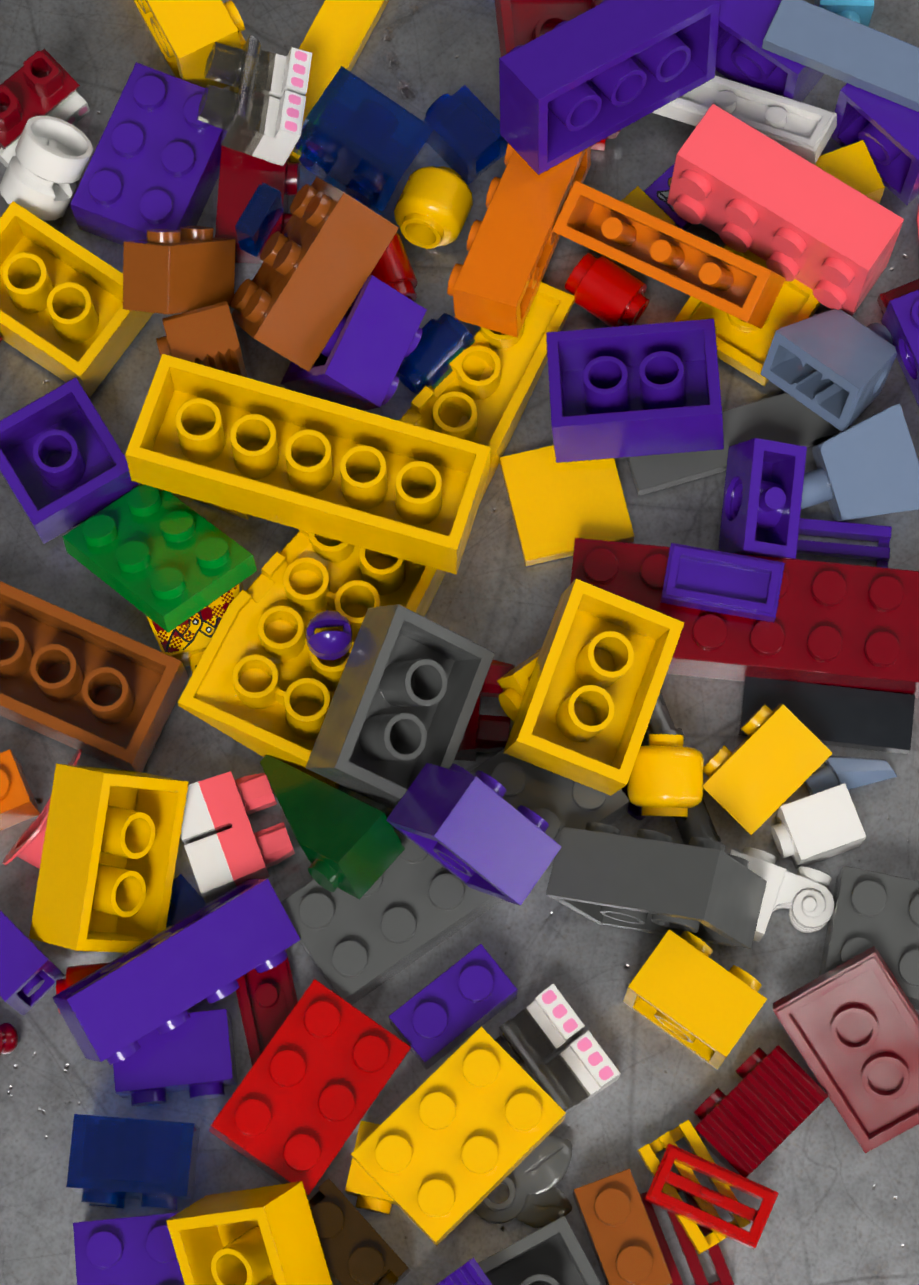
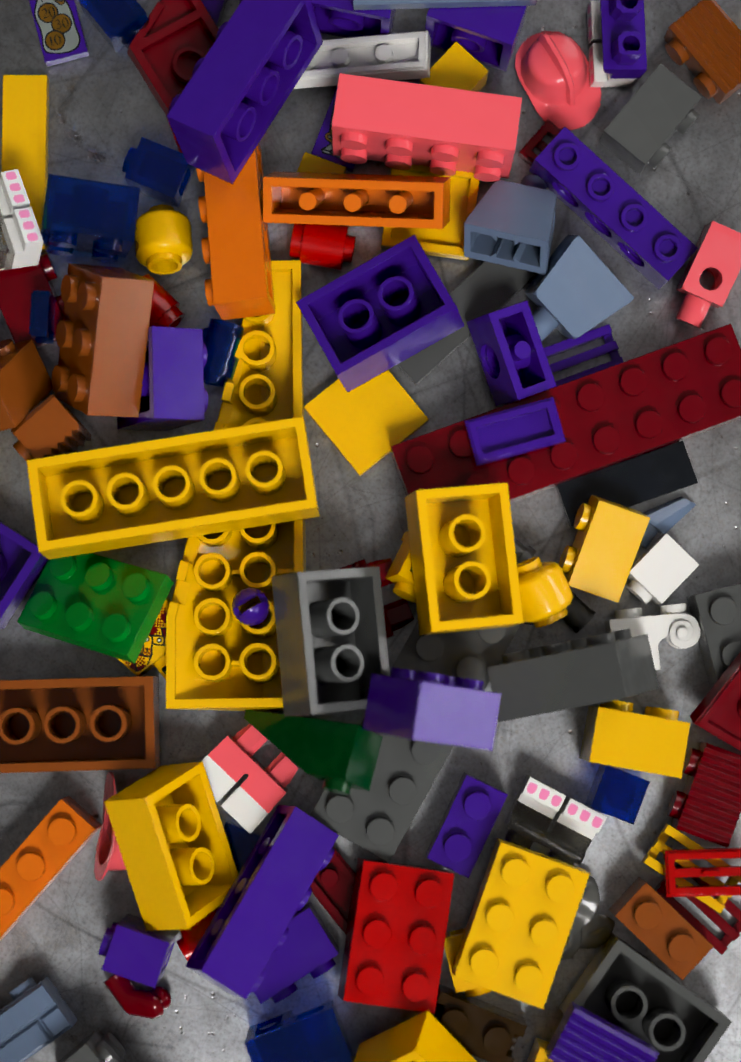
camera: 30 degrees left, 10 degrees up
none -> clear blue brick [585,764,650,825]

